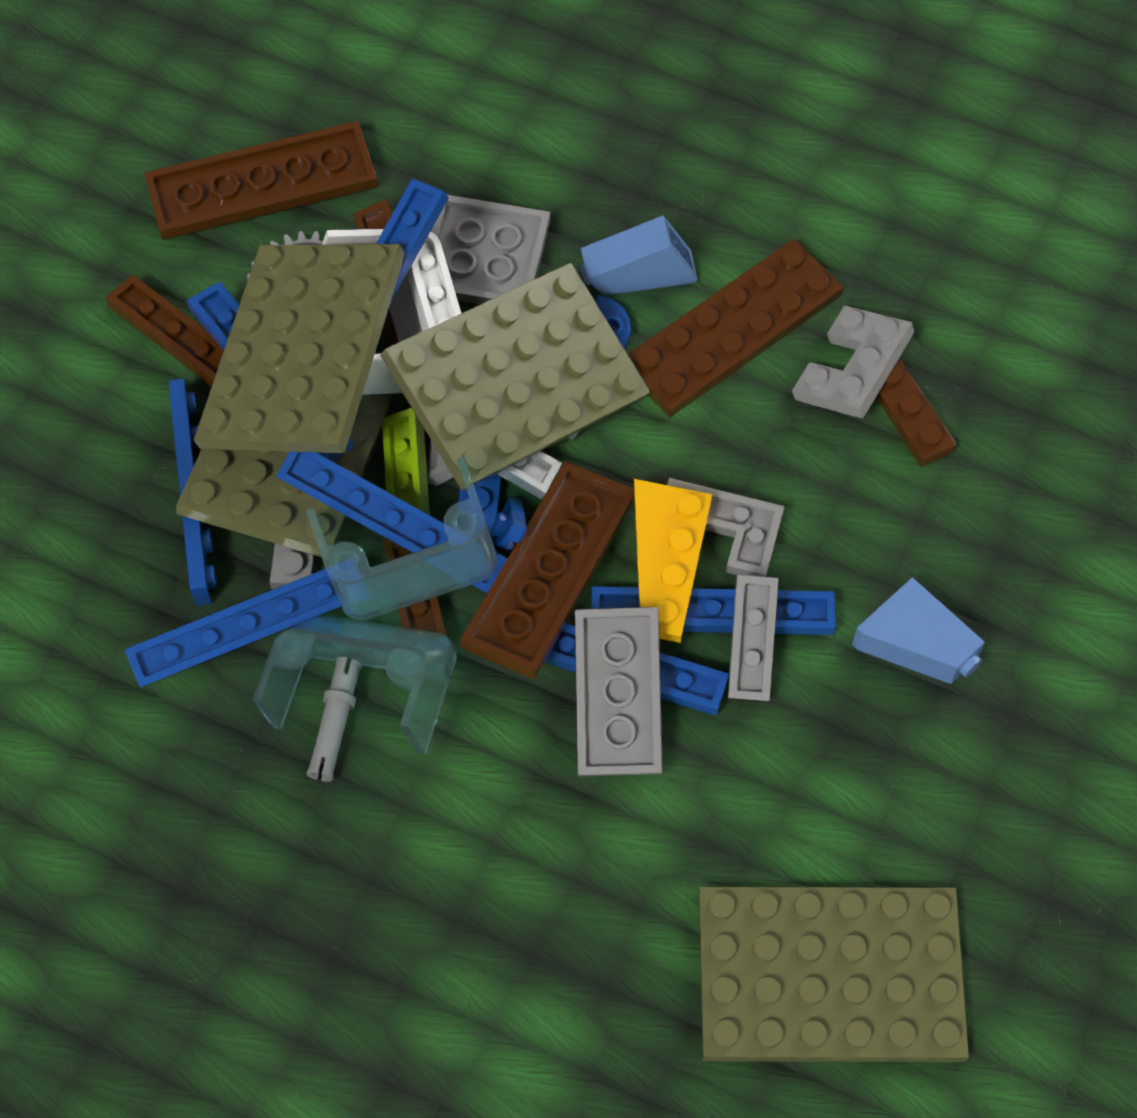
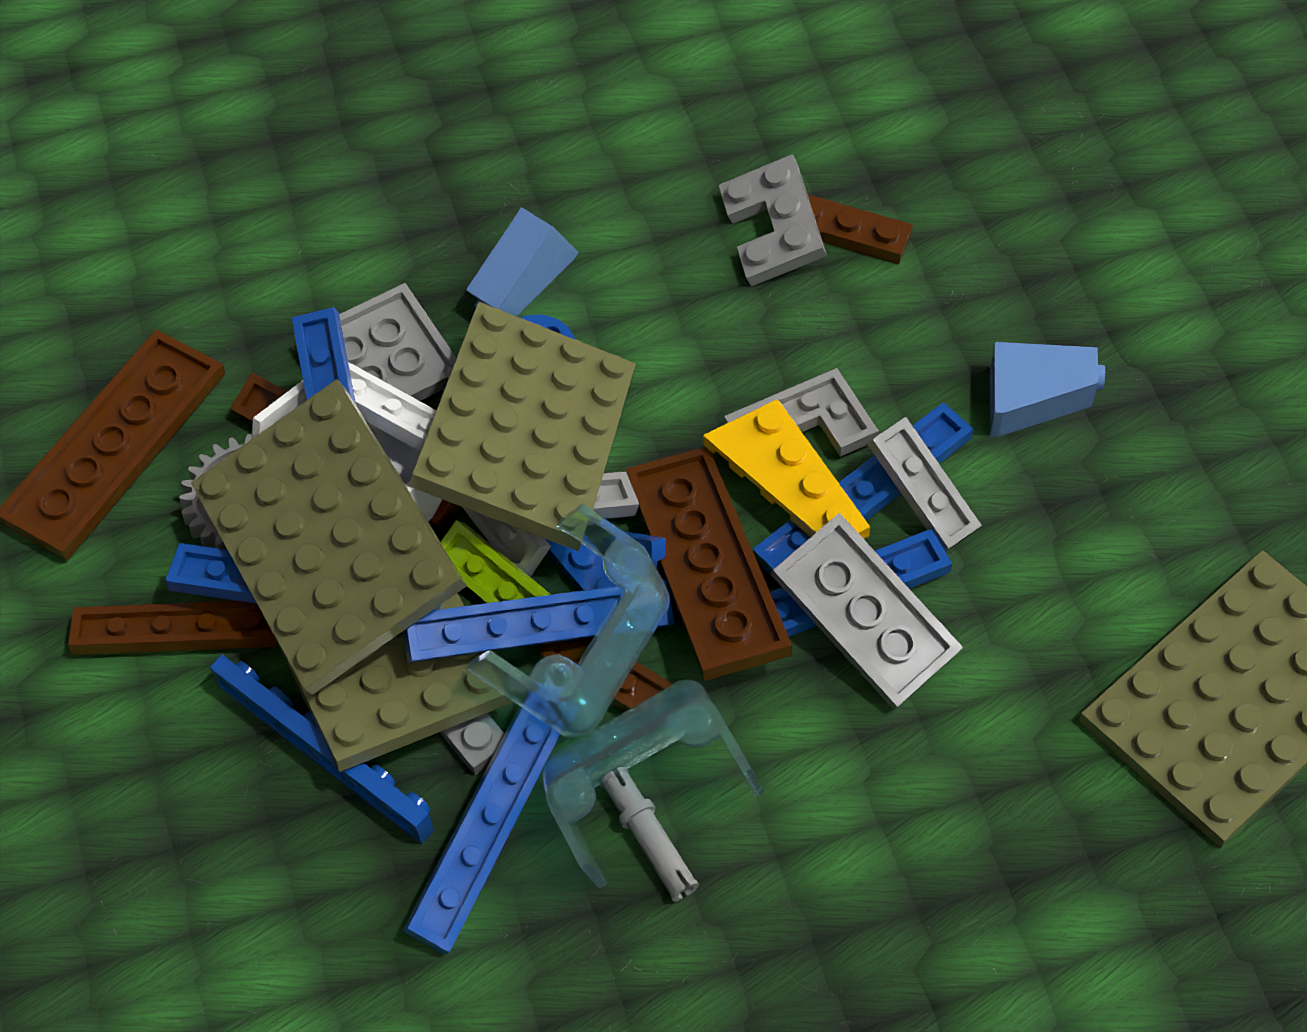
camera: 40 degrees left, 5 degrees down
reddish brown plate [627,238,844,418] -> none

